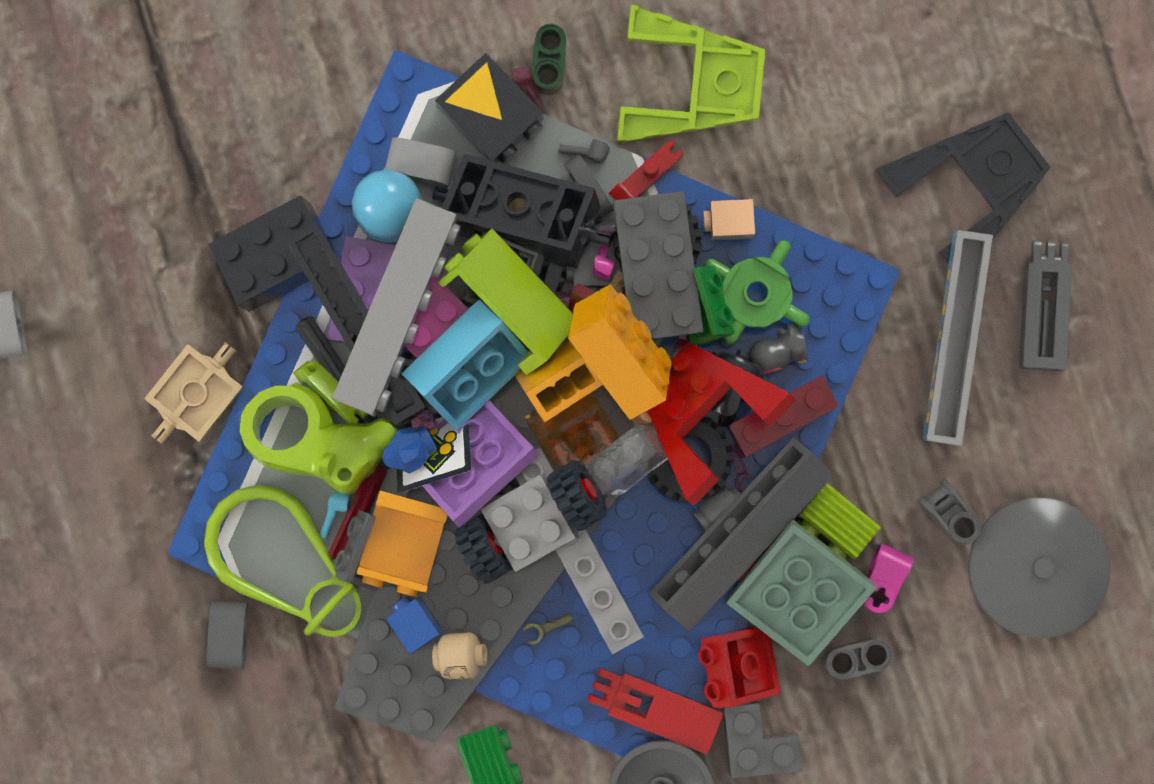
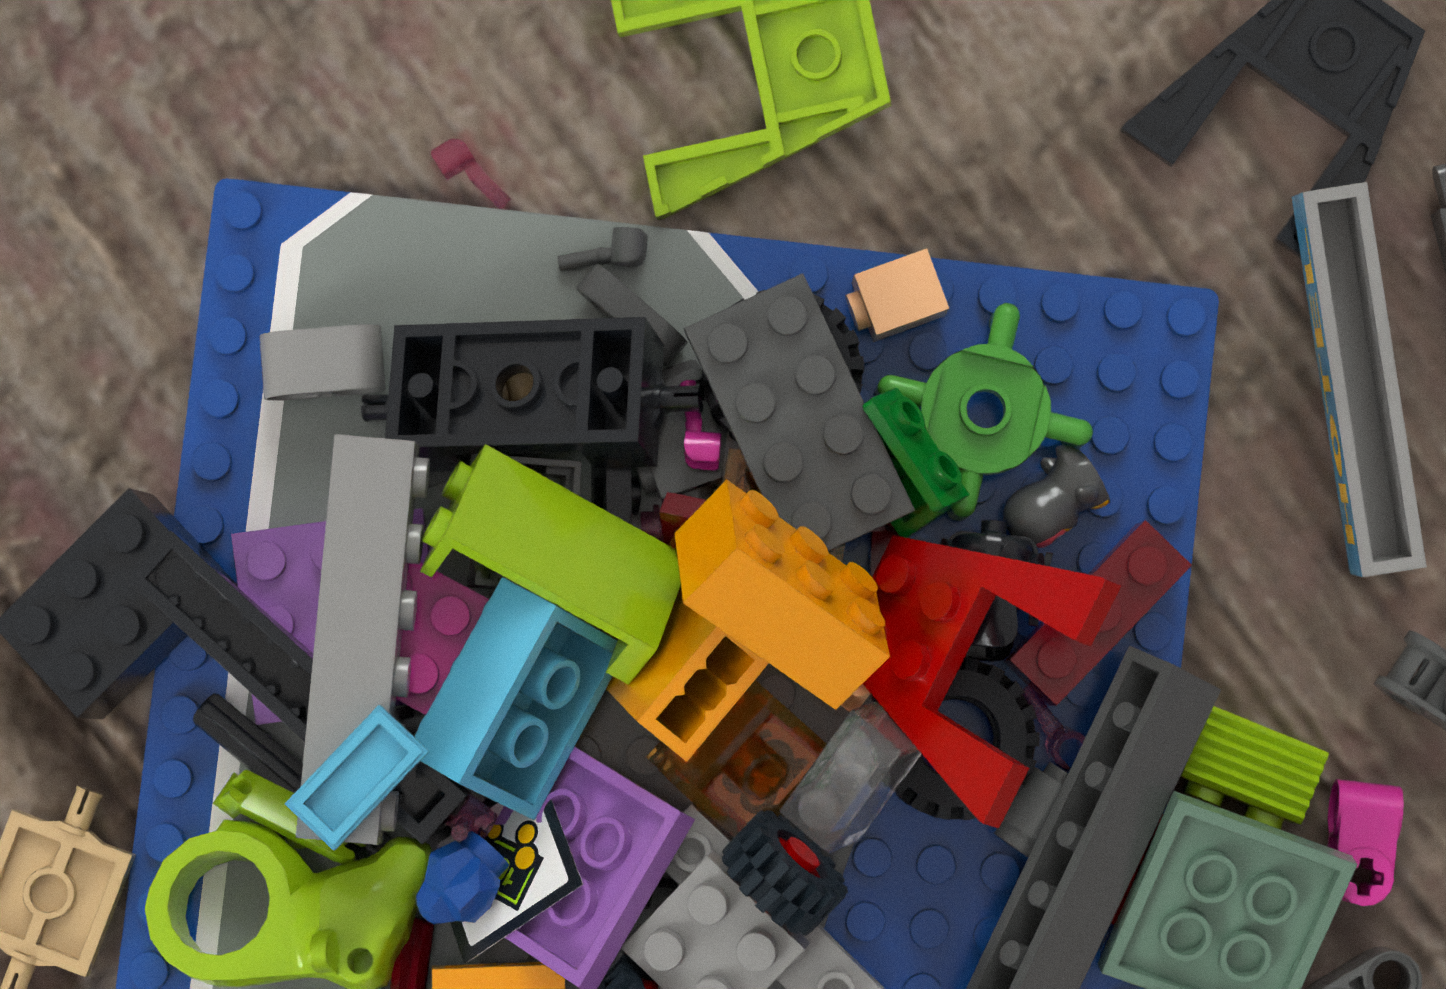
camera: 20 degrees left, 0 degrees up
medium azure tile [351,169,422,244] -> none
black brick [435,53,544,164] -> none
dark green beam [532,23,566,95] -> none
red piece [608,141,683,200] -> none
none -> medium azure tile [285,705,430,851]

